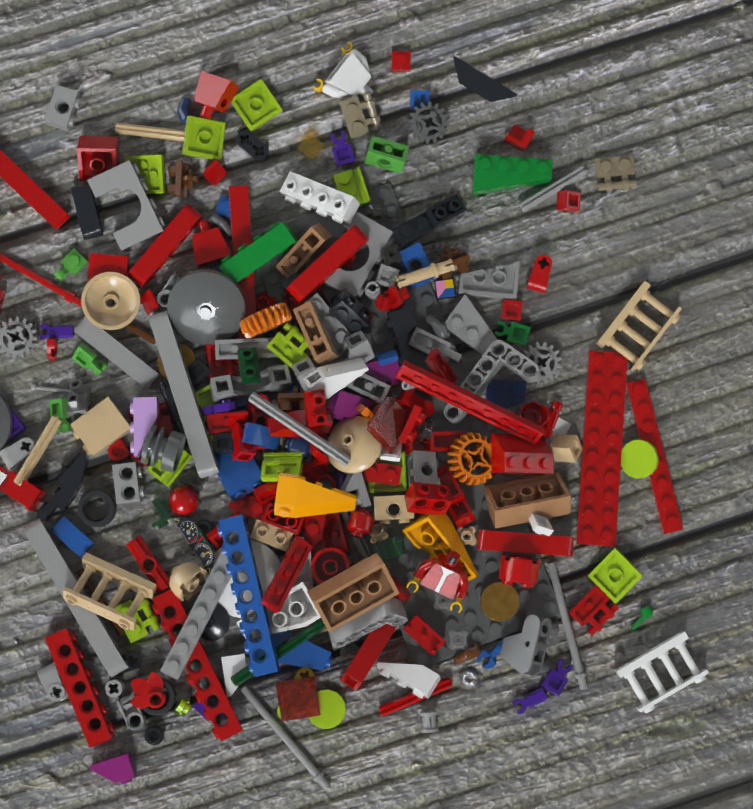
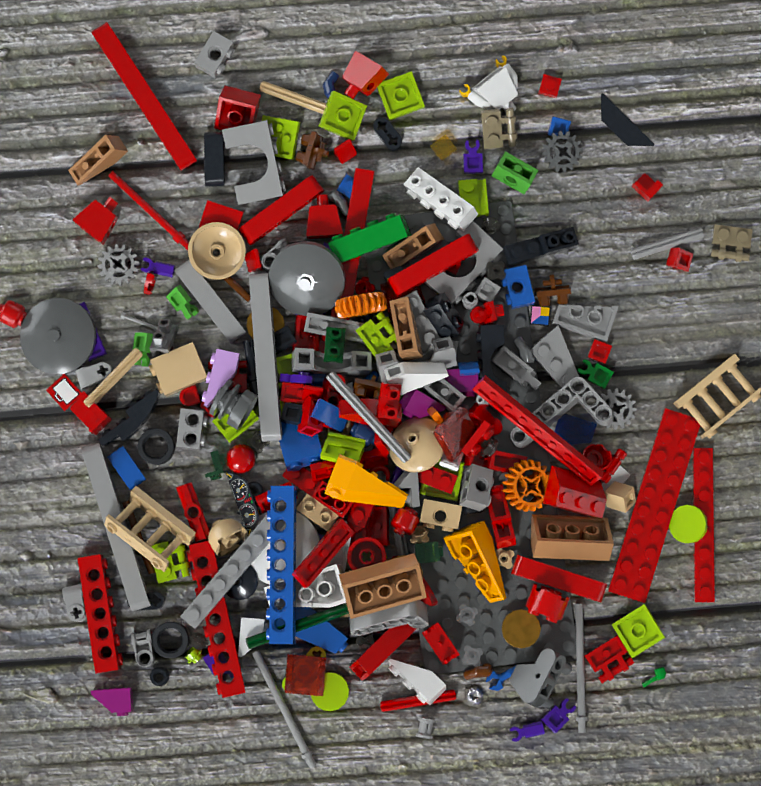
camera: 15 degrees right, 0 degrees up
bright green plate [54,249,88,282] -> none
light grey bush [105,679,125,697] -> none
red plate [130,671,166,709] -> none
tan pin [395,259,455,288] -> none
red brick [404,482,453,516] -> none
red torso [406,551,469,613] -> none
red plate [425,348,458,384] -> none
green wedge [472,154,553,197] -> none
red piece [526,255,552,294] -> none
white plate [528,513,554,536] -> none
white fence [615,631,709,713] -> none

